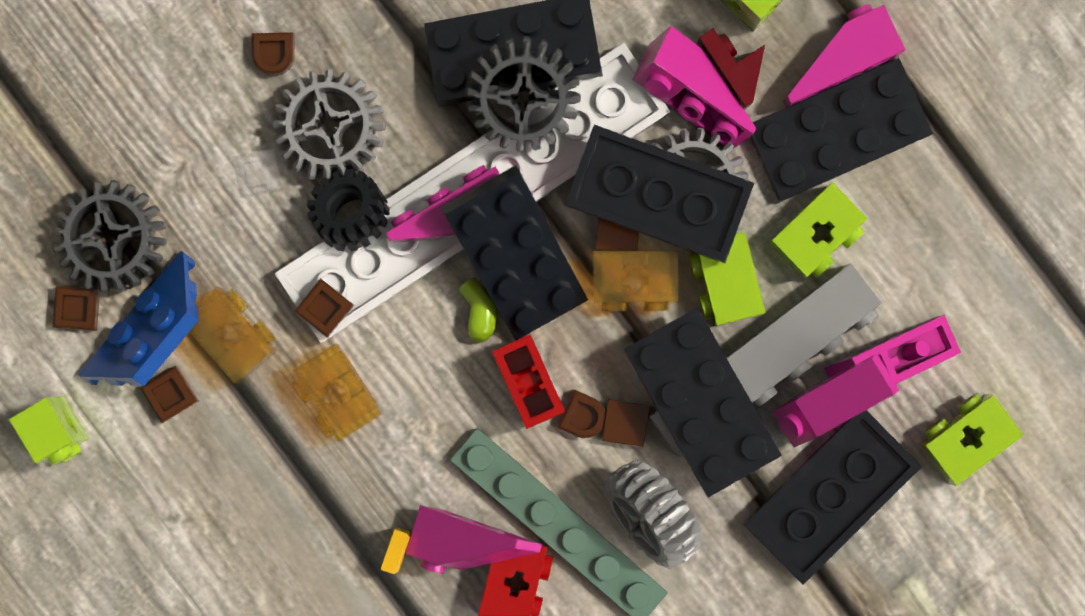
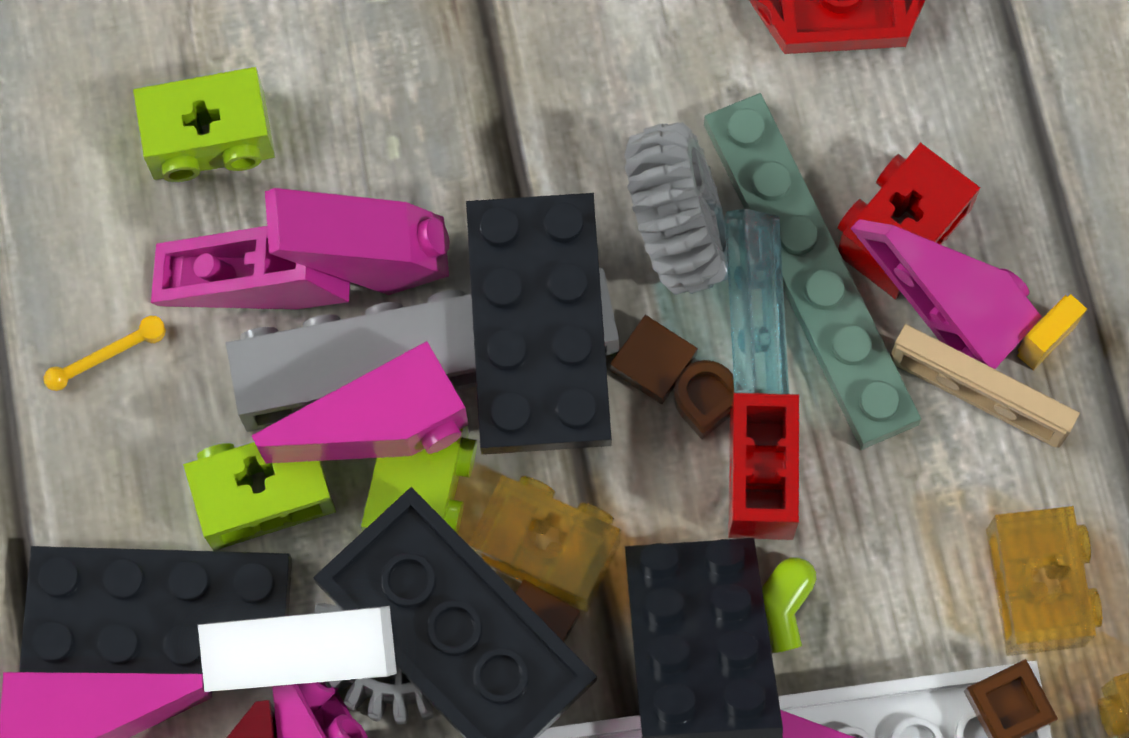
camera: 150 degrees left, 15 degrees down
black plate [743,410,922,585] -> none
none -> yellow hinge [43,316,166,391]
none -> white tile [198,606,397,692]
none -> dark pink slope [251,341,469,464]
none -> clear light blue tile [725,209,789,394]
none -> tan tile [890,324,1080,448]

